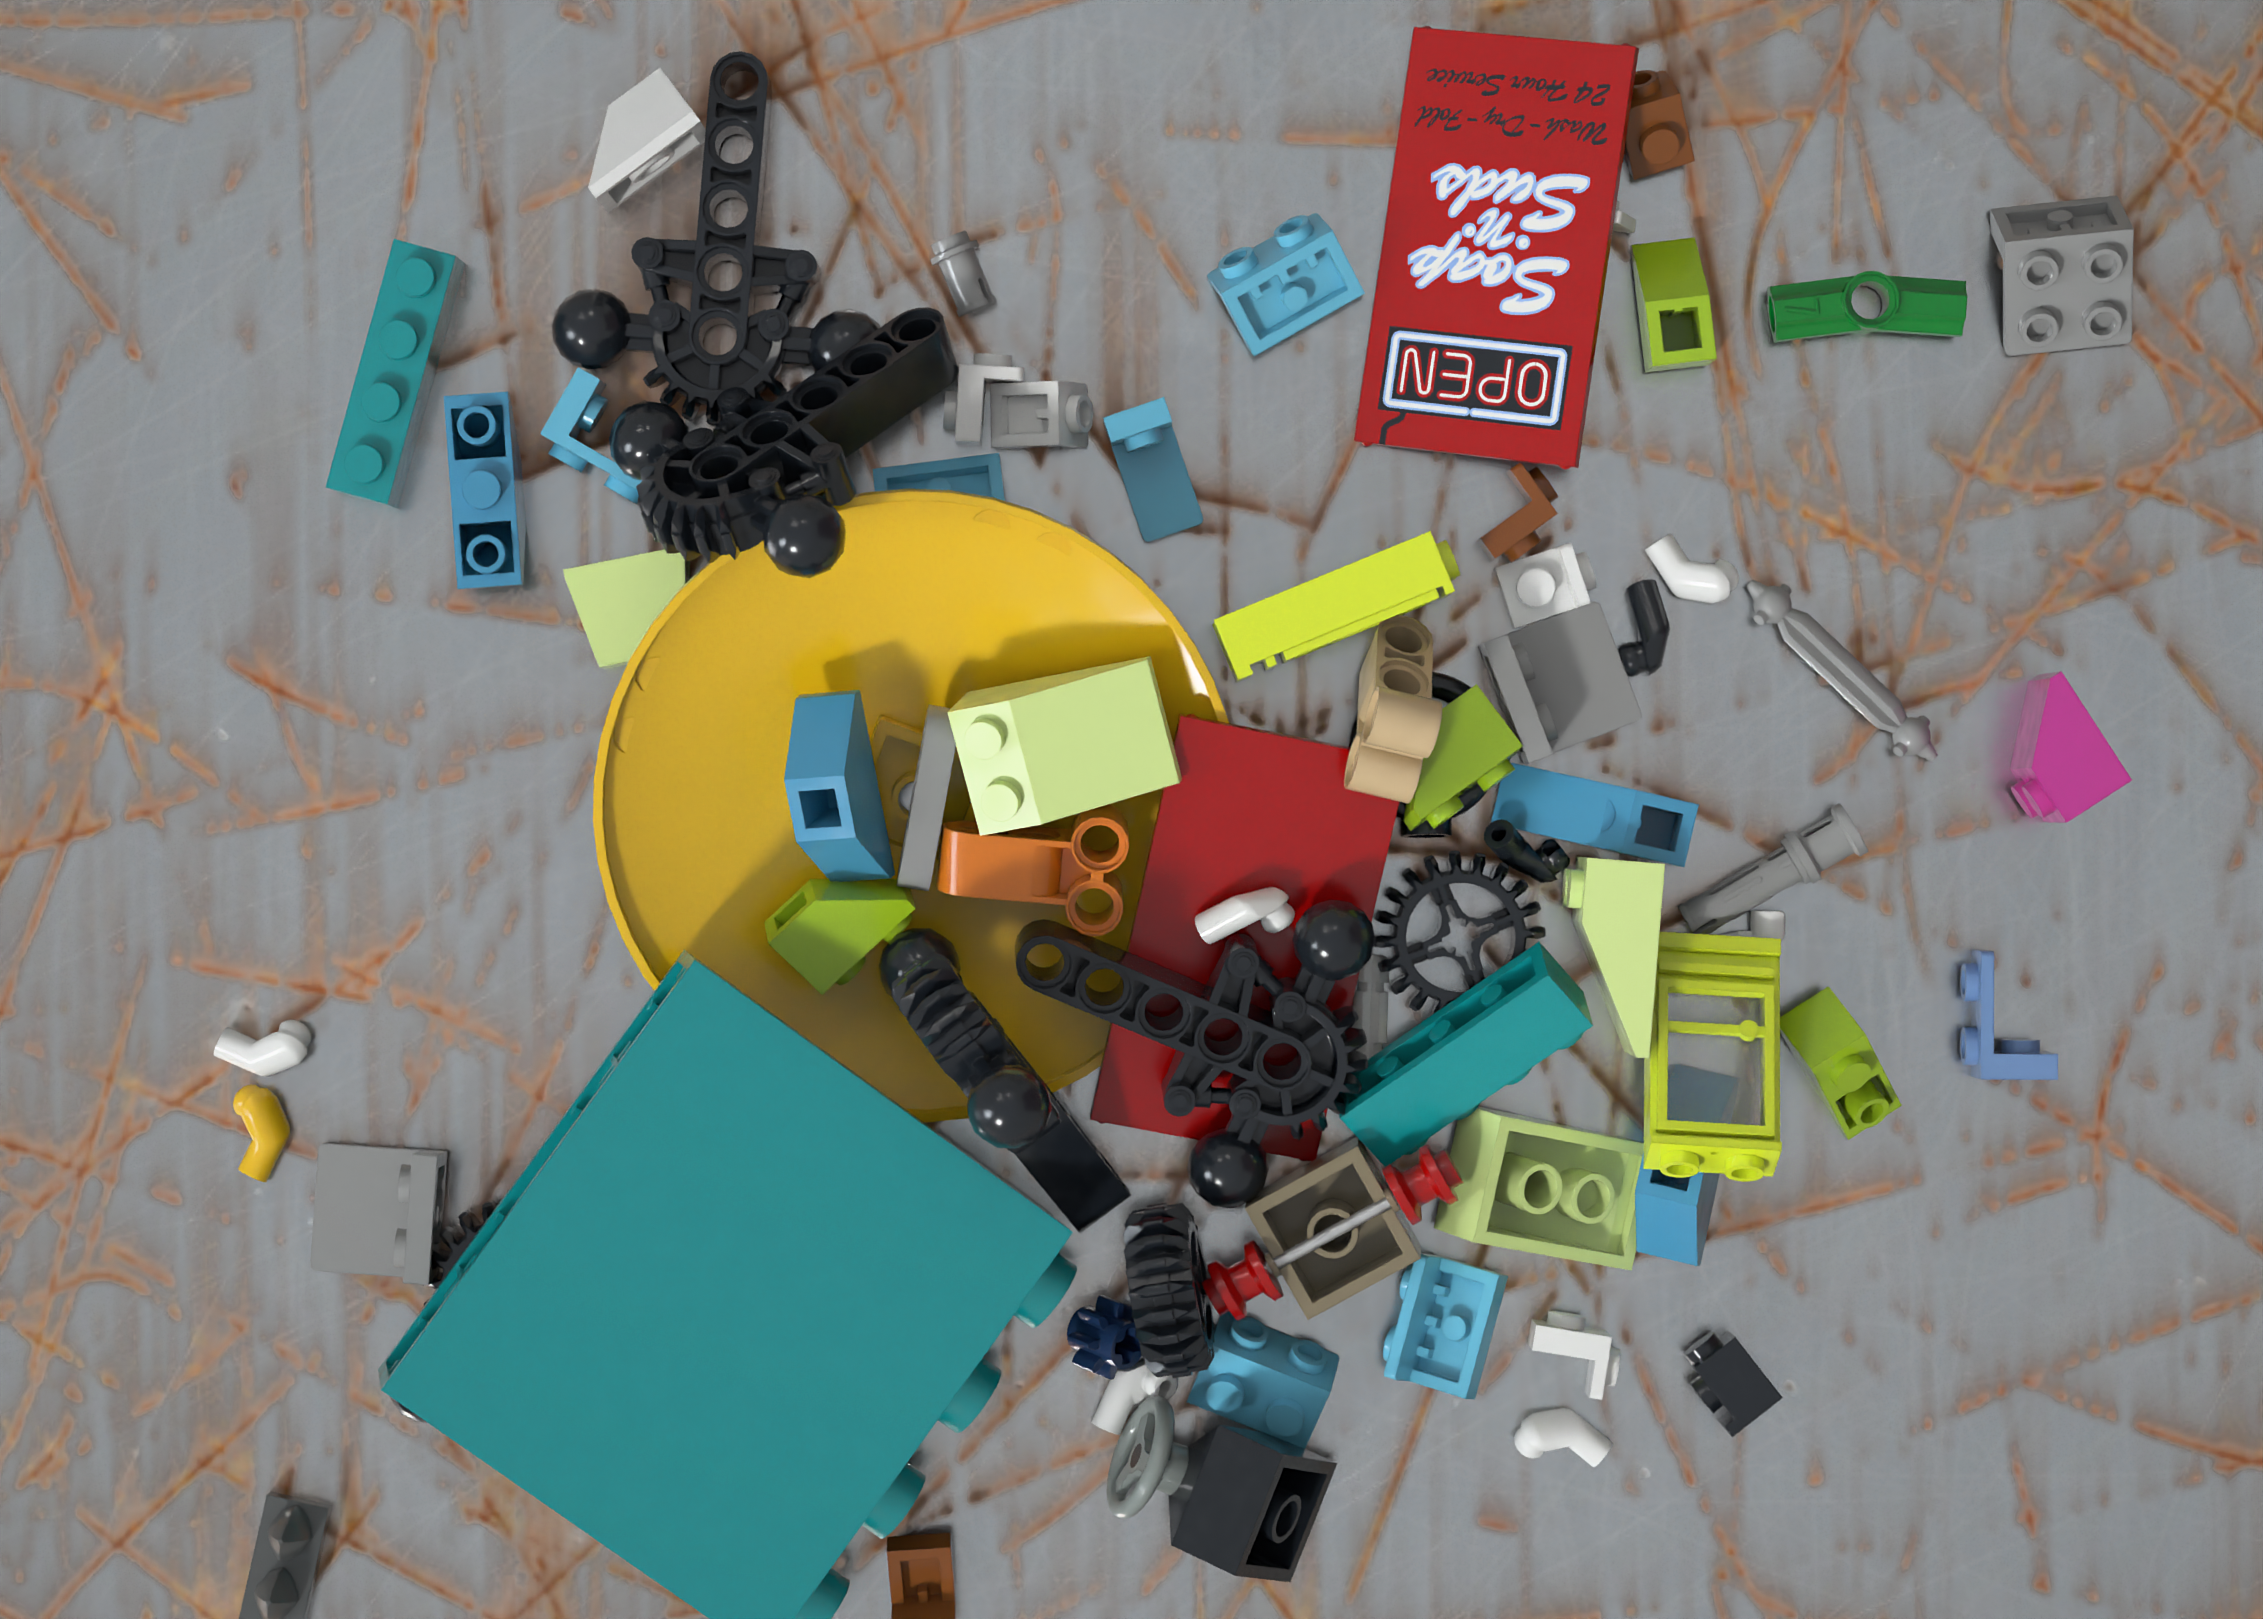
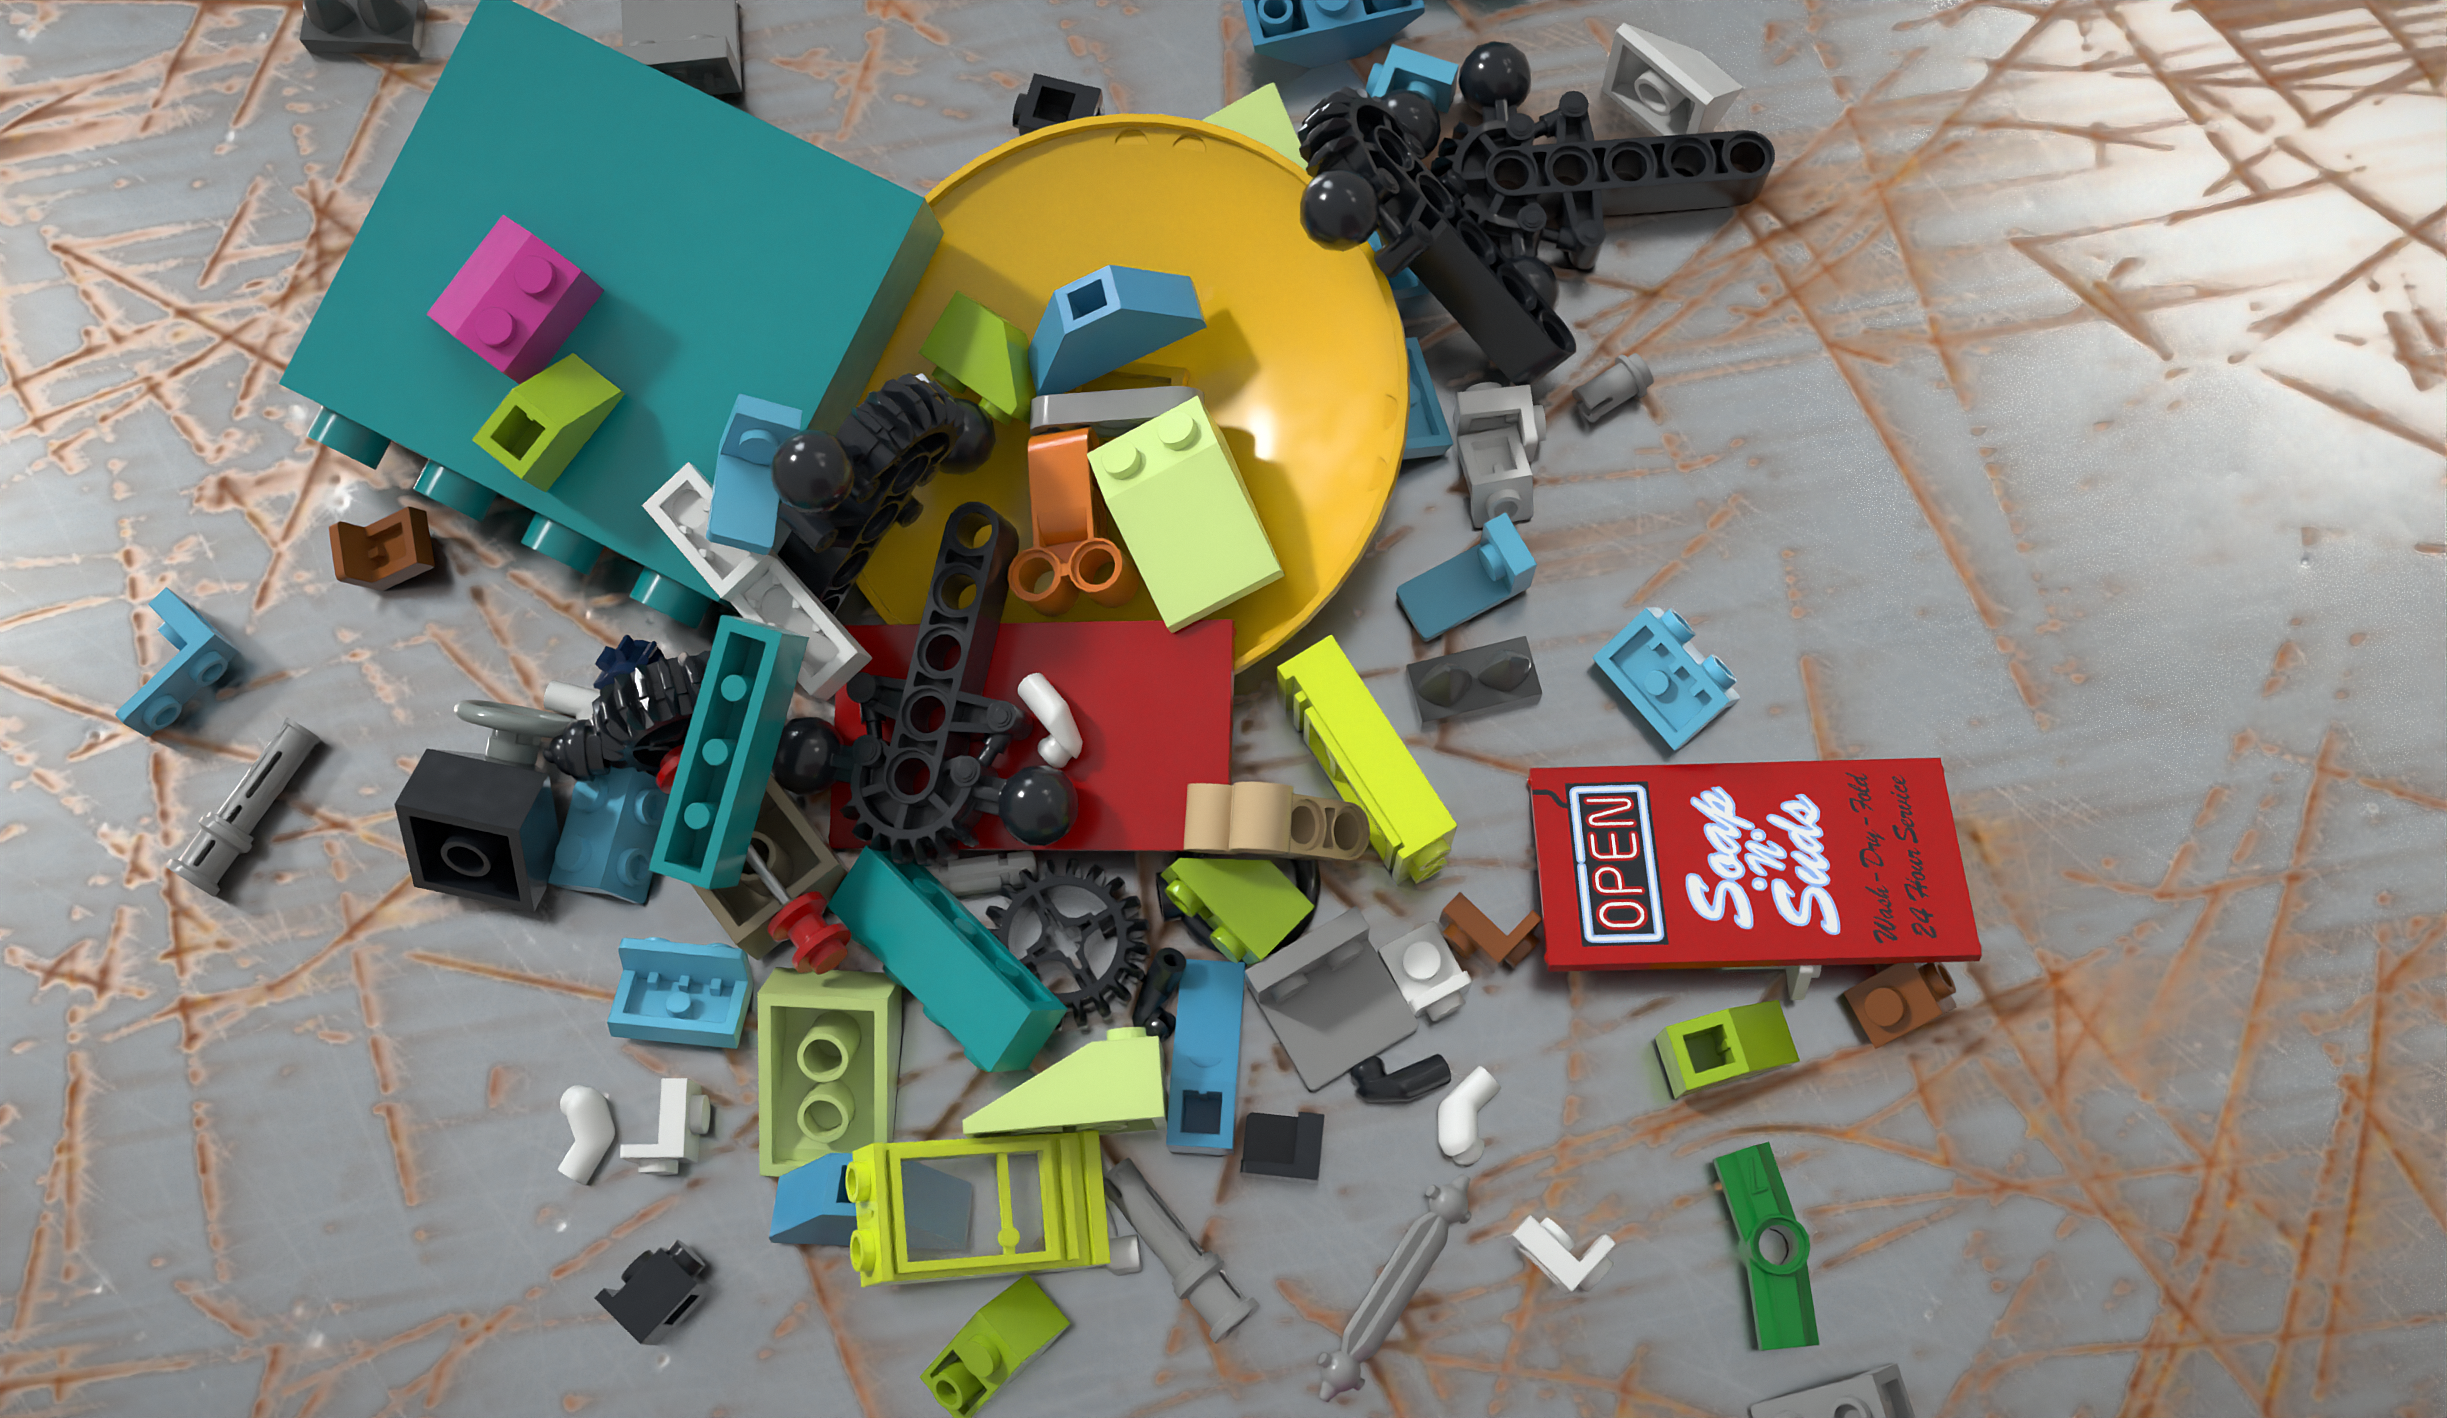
camera: 85 degrees right, 15 degrees down
none -> dark pink slope [427,215,604,384]
none -> lime slope [472,353,625,493]
none -> black plate [543,719,611,783]
none -> white slope [642,462,873,701]
none -> teal brick [648,615,809,890]
none -> medium azure bracket [706,393,802,555]
none -> black brick [1012,73,1105,136]
none -> black panel [1240,1112,1325,1186]
none -> dark grey tile [1406,636,1543,729]
none -> white bracket [1507,1215,1616,1294]

